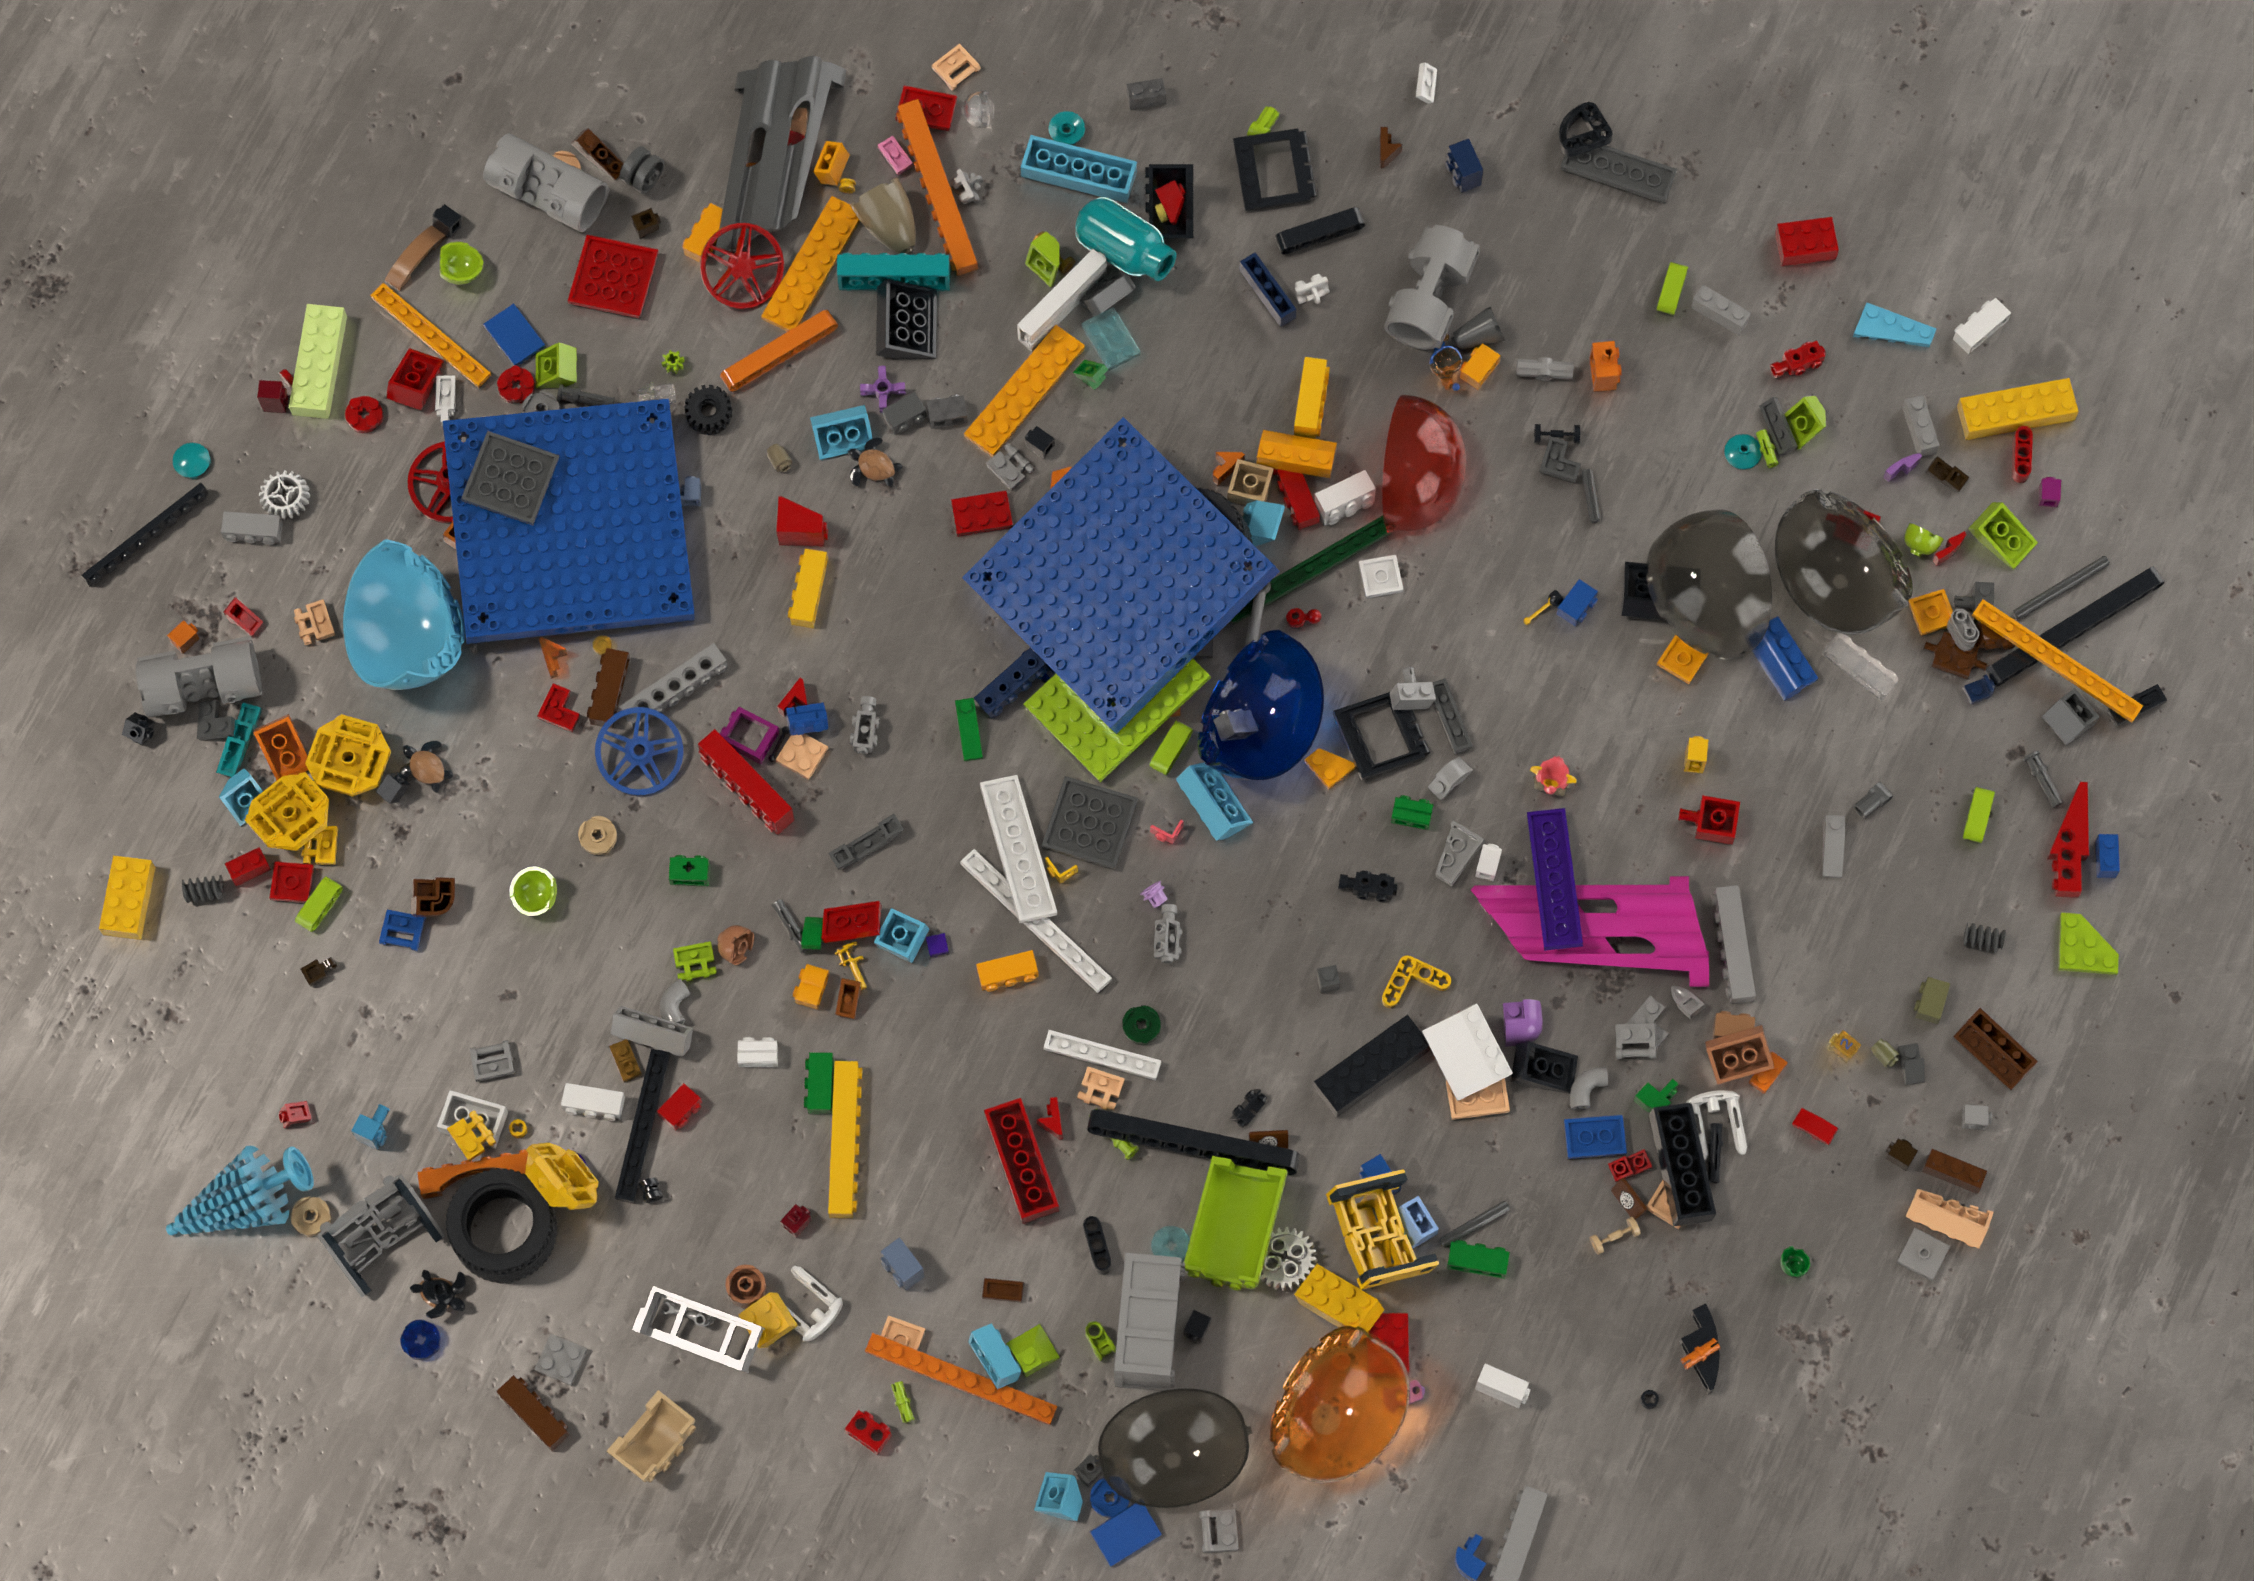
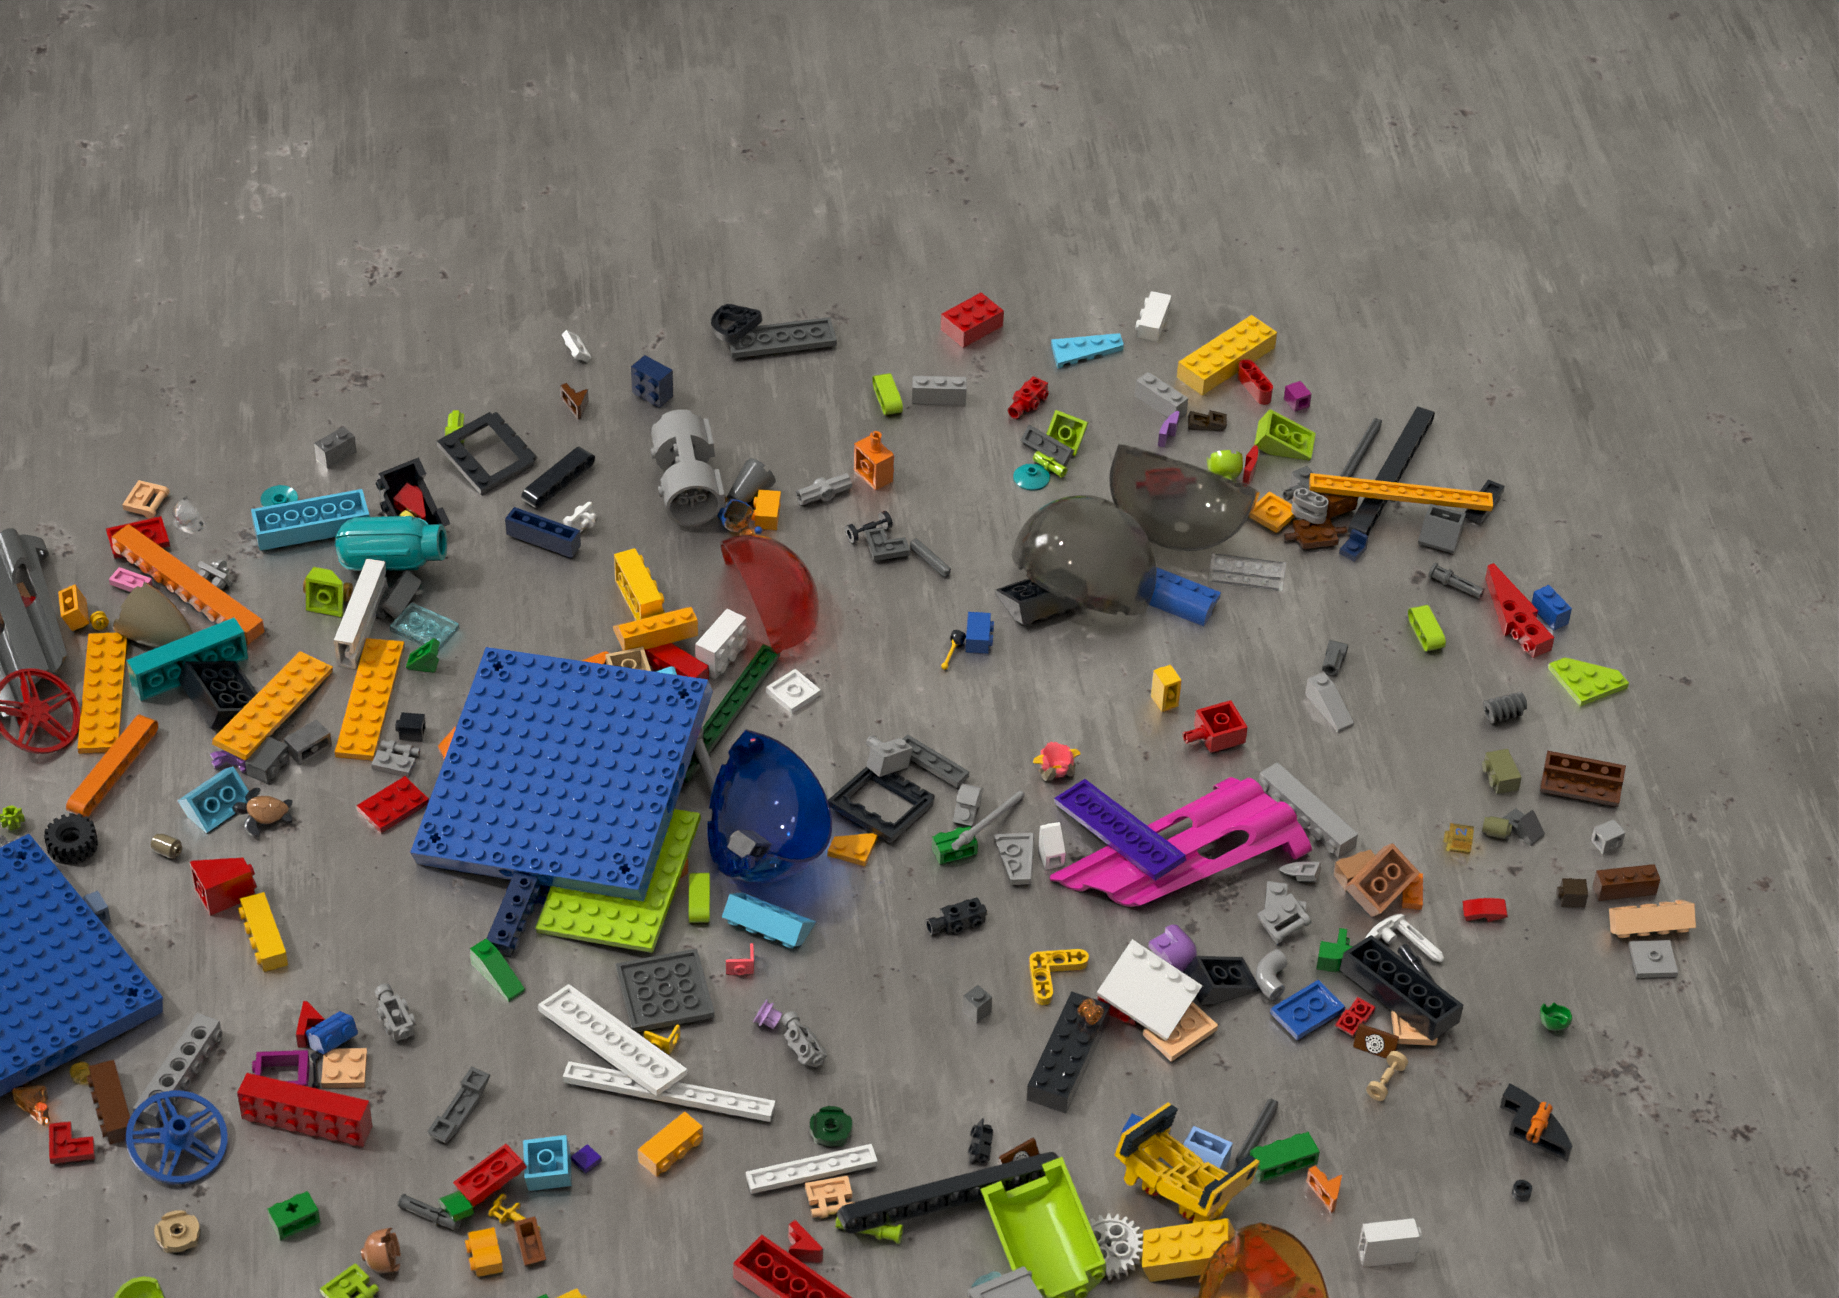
camera: 35 degrees left, 25 degrees down
light orange plate [1657,633,1709,684] -> none
none -> light orange plate [212,651,333,761]
none -> light grey bar [952,791,1025,850]
none -> clear orange wheel [1077,998,1104,1025]
none -> orange slope [1306,1165,1342,1213]

